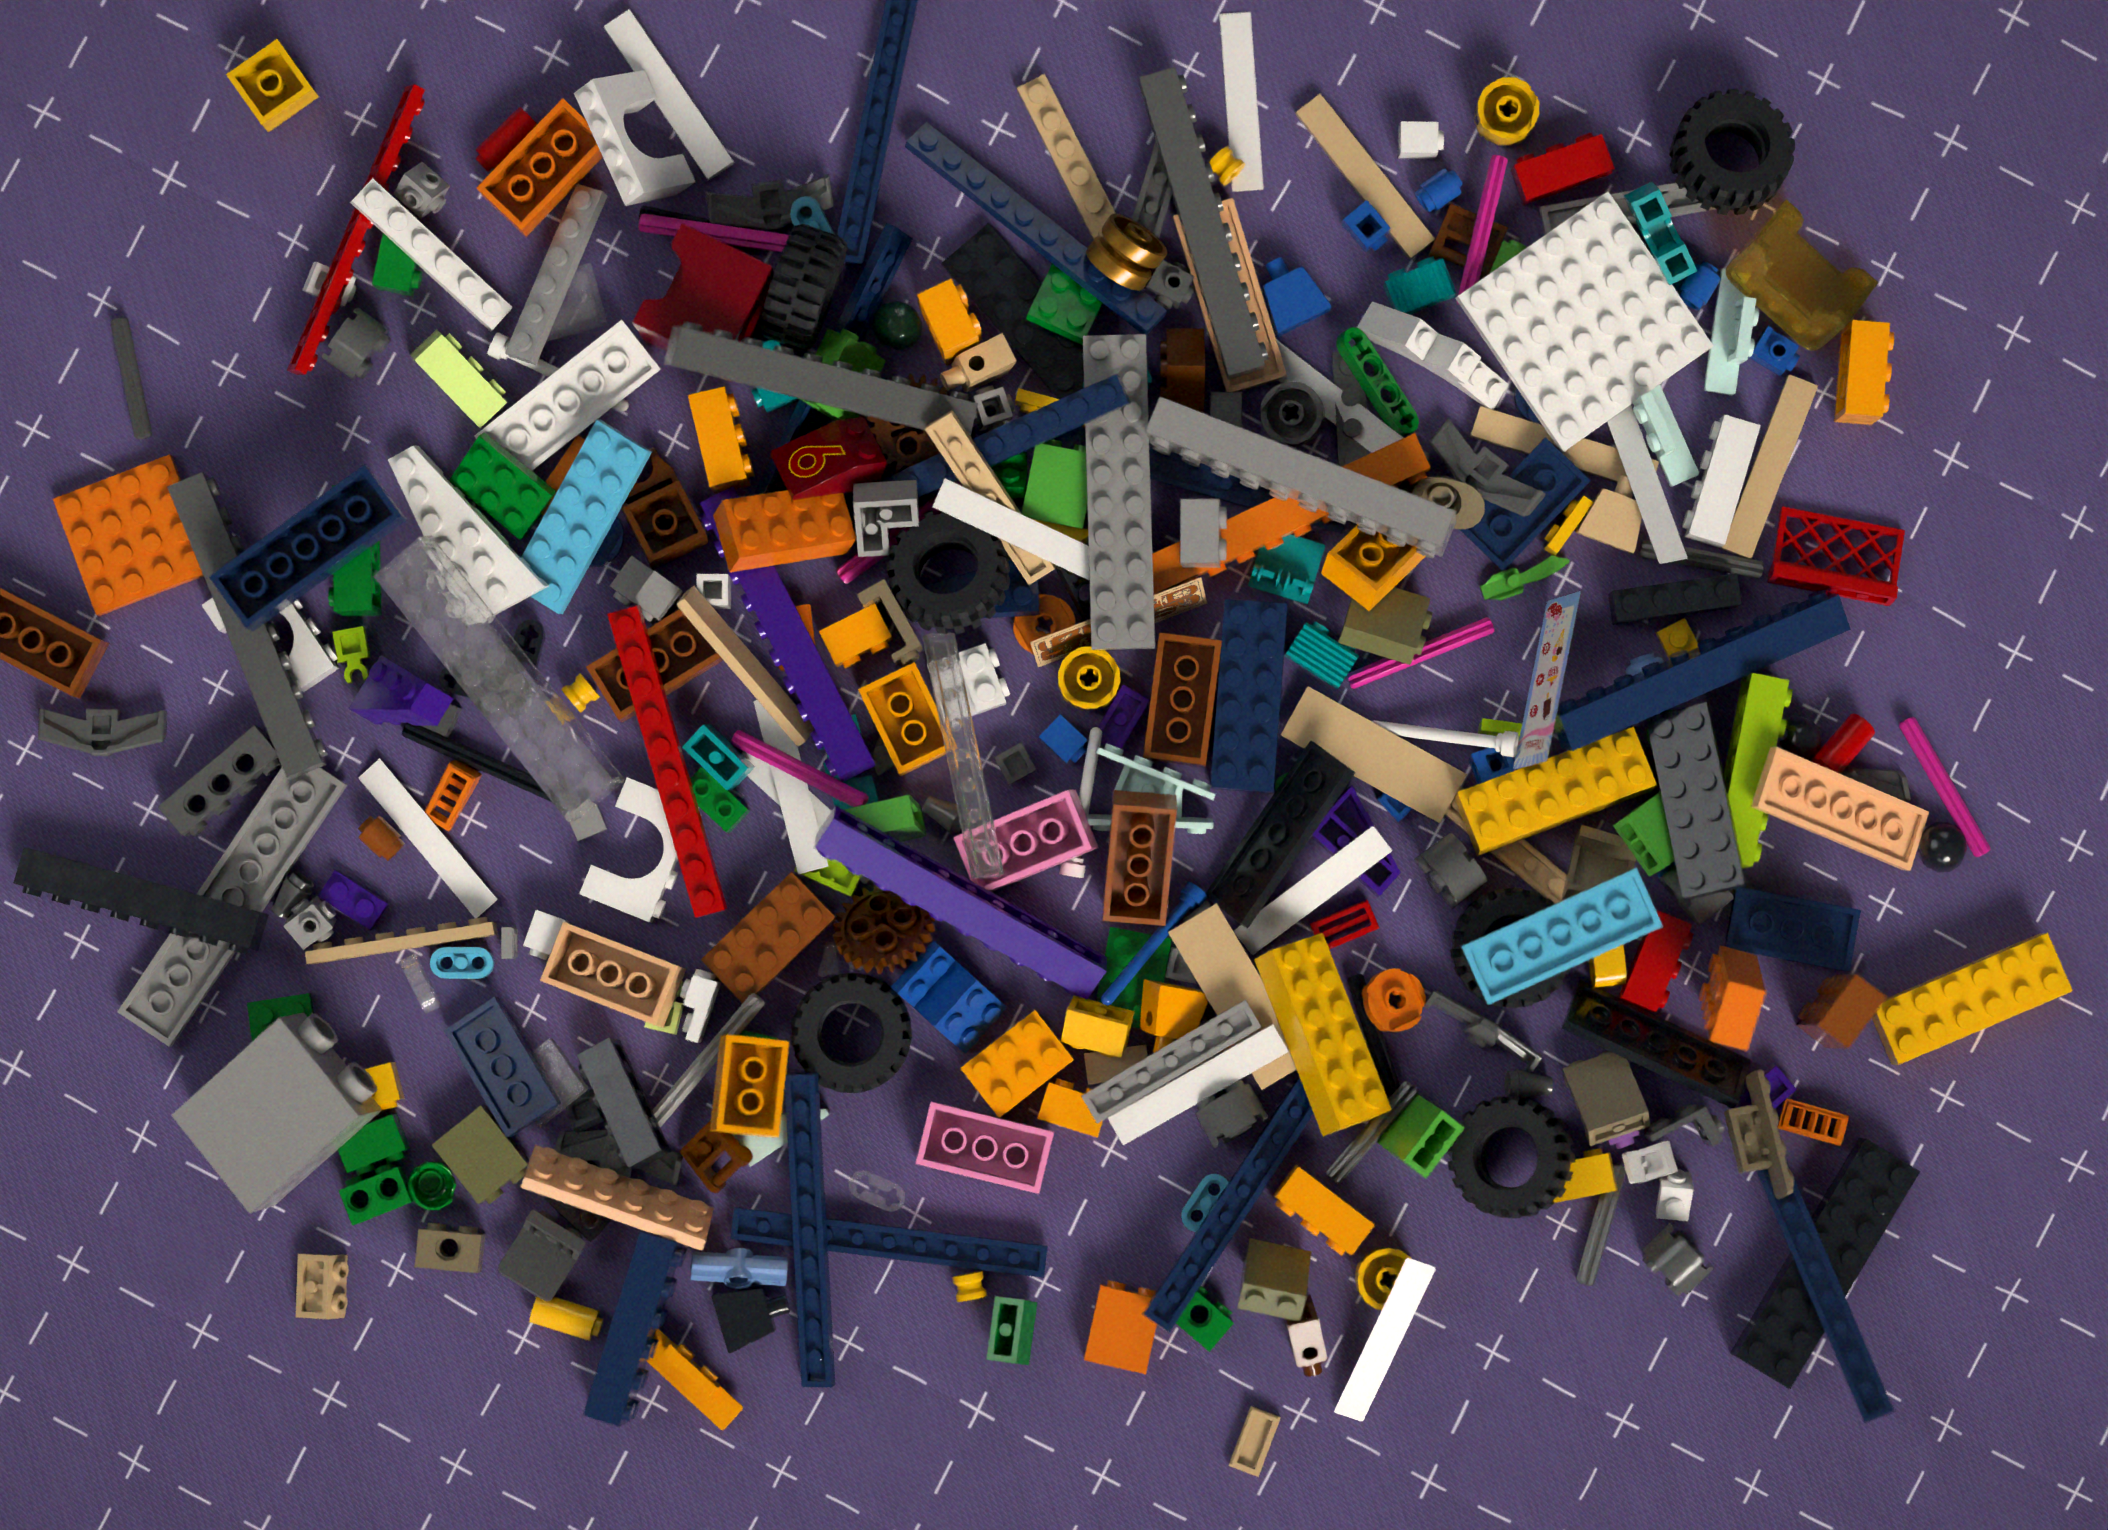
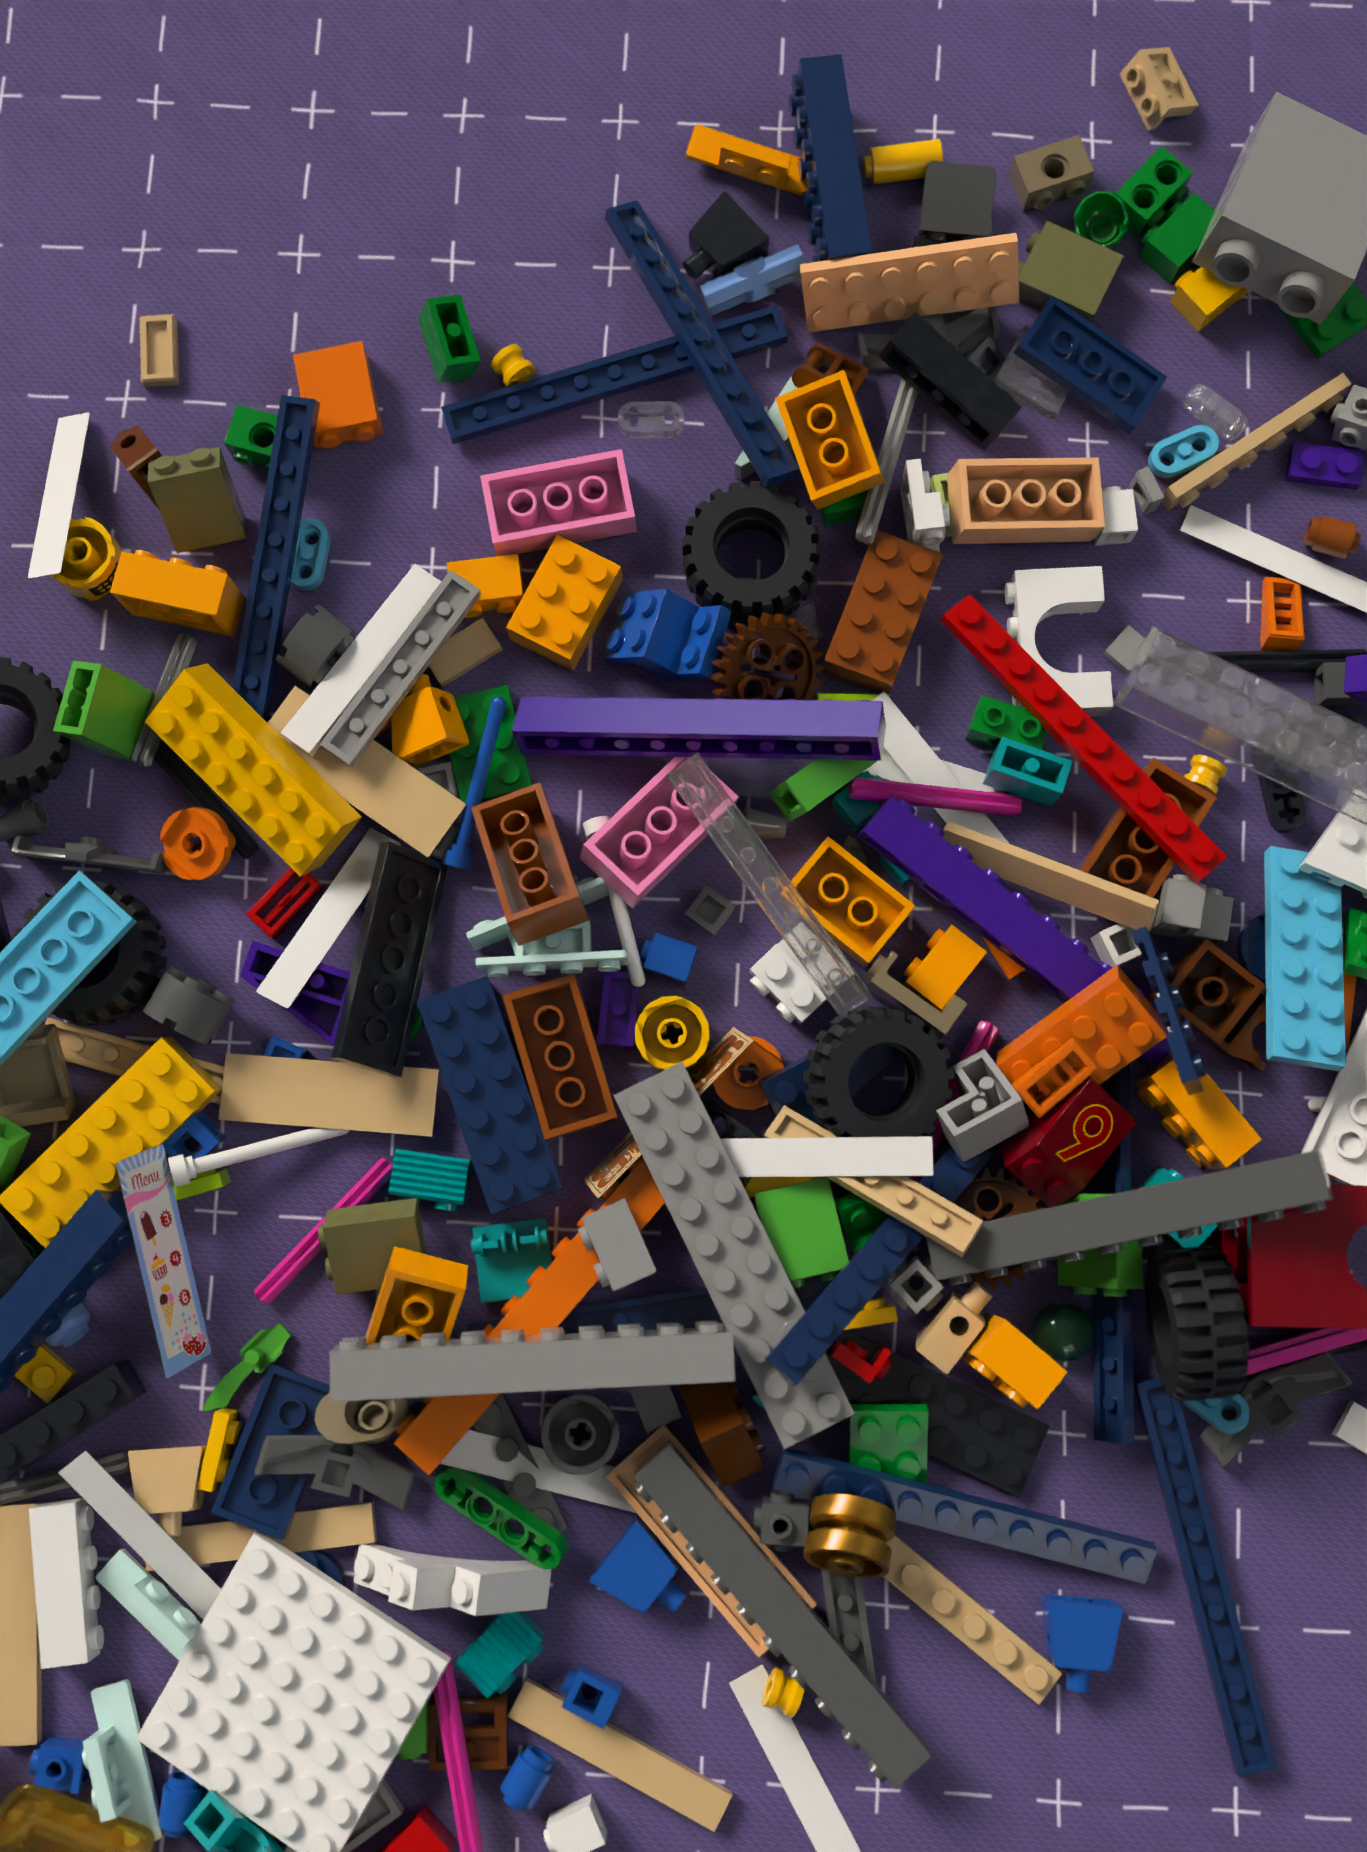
camera: 160 degrees right, 5 degrees down
yellow brick [1061,996,1134,1058] -> none
none -> red bracket [829,1340,892,1384]
none -> orange slope [1011,1038,1098,1118]
none -> blue torso [1041,1593,1123,1693]
none -> dark blue wing [1131,926,1207,1095]

